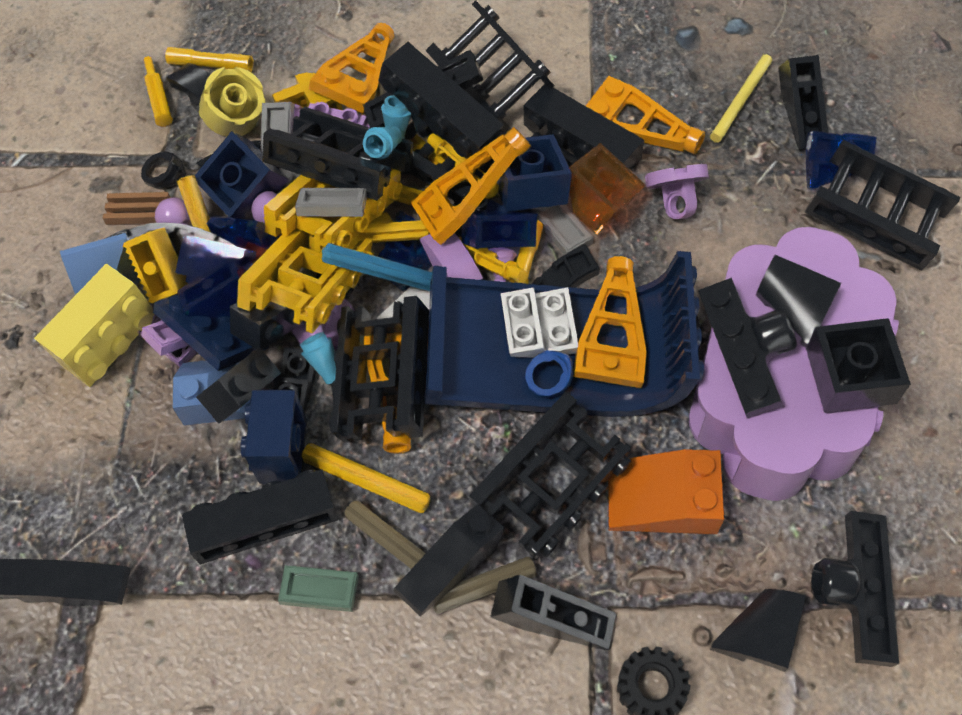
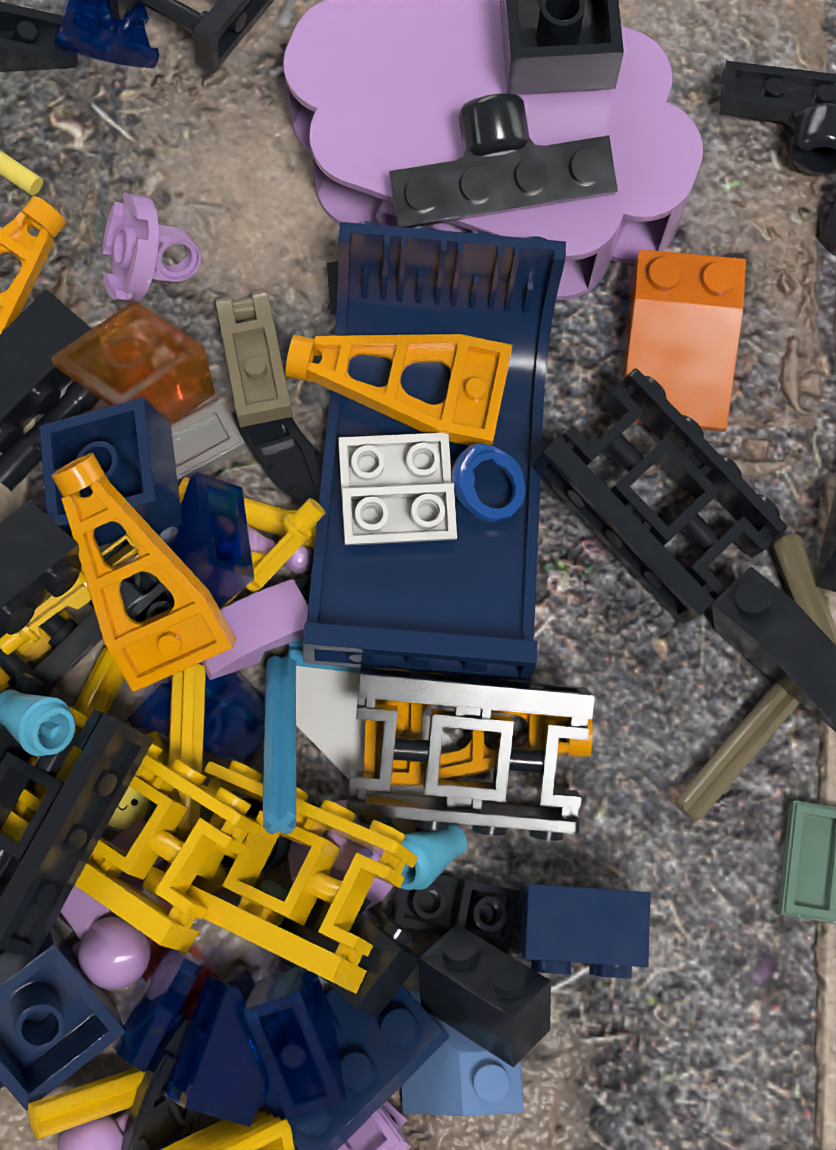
camera: 90 degrees left, 15 degrees up
black brick [182,469,339,565] -> none
light grey tile [295,188,367,217] -> none
yellow axle [301,443,431,513] -> none
black slope [756,255,841,348] -> none
none -> dark tan plate [215,289,293,427]

